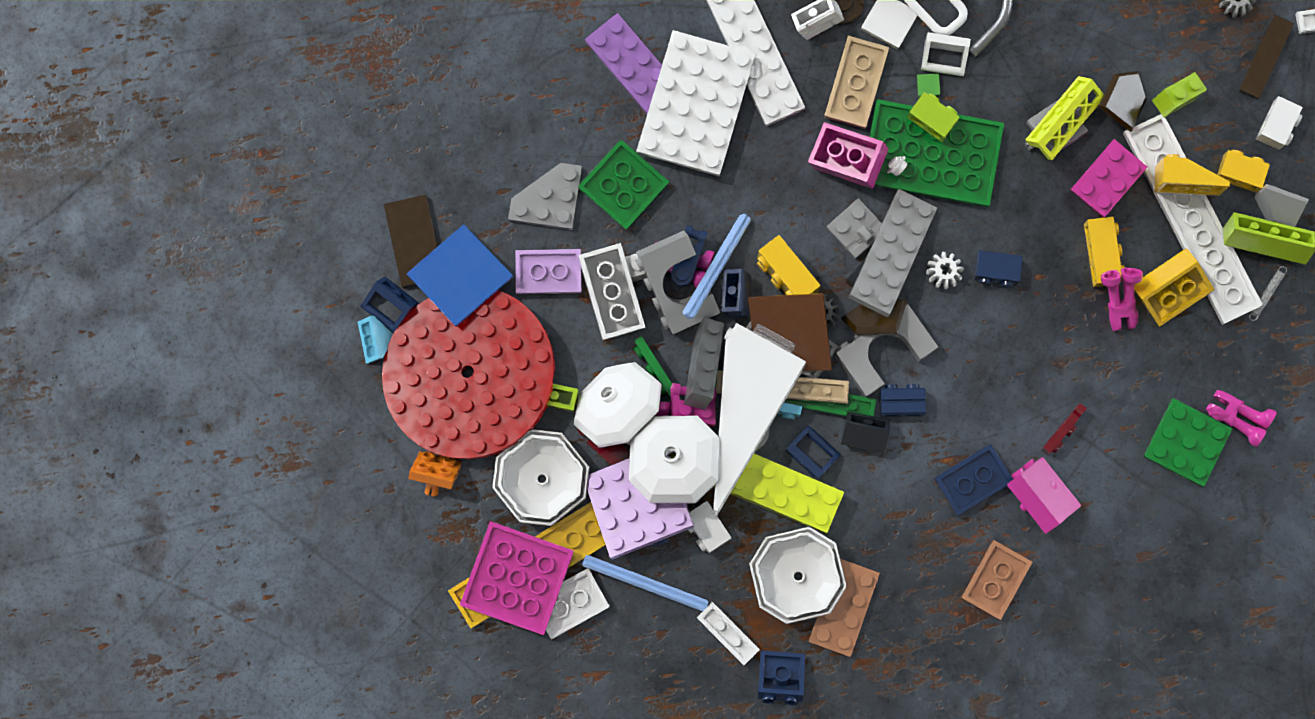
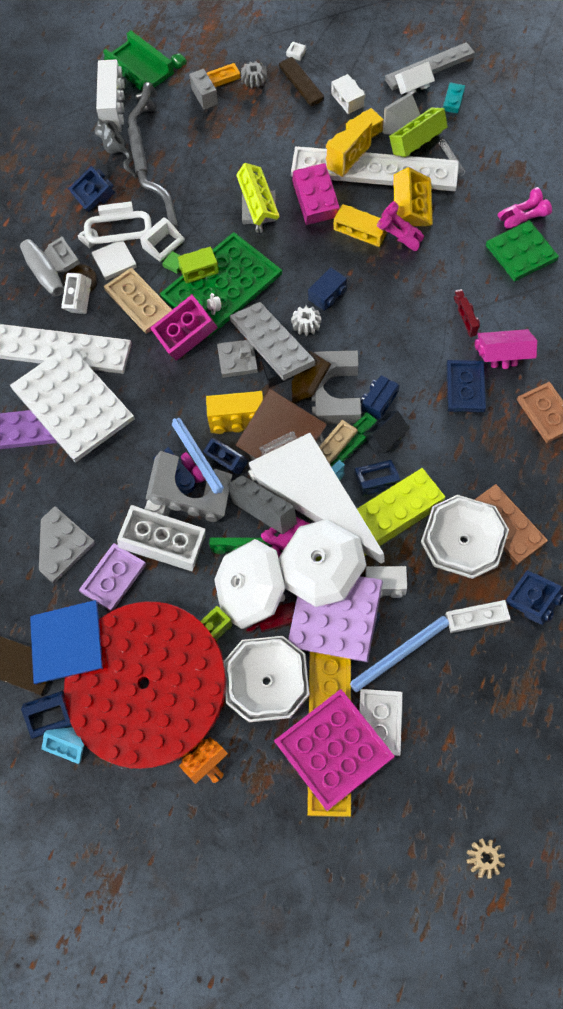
camera: 55 degrees left, 15 degrees down
green plate [578,139,669,230] -> none
tile [1098,71,1147,132] -> none
lime brick [1152,72,1207,118] -> none

